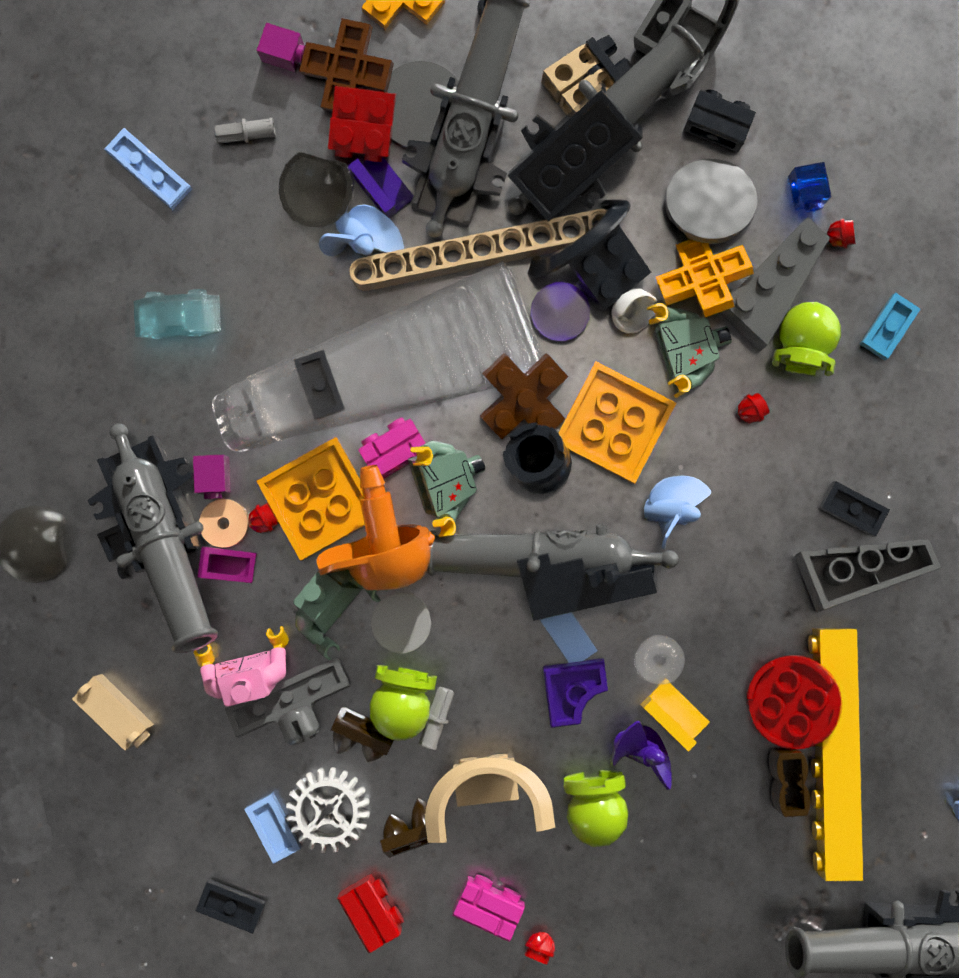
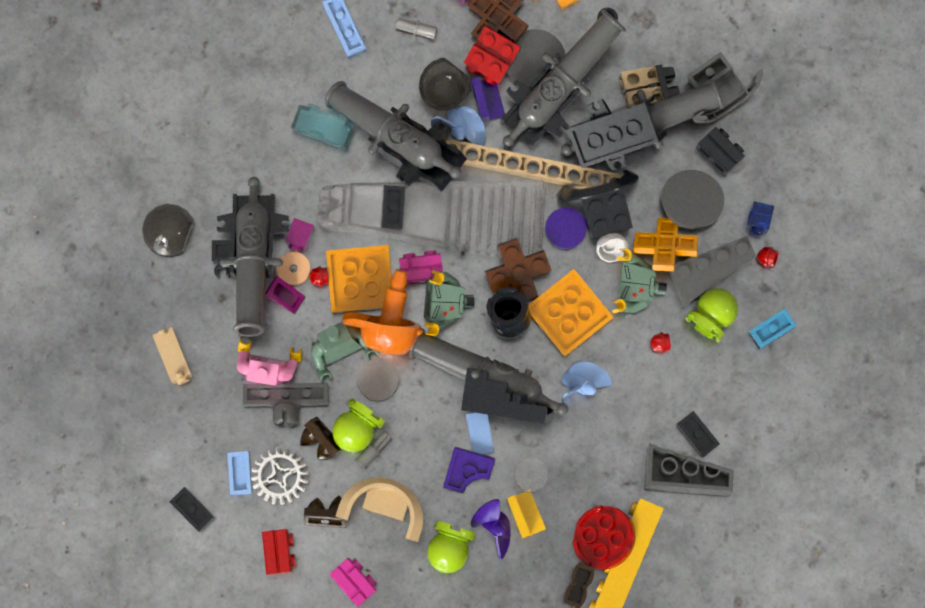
camera: 25 degrees right, 5 degrees down
none -> dark grey piece [325,81,467,192]

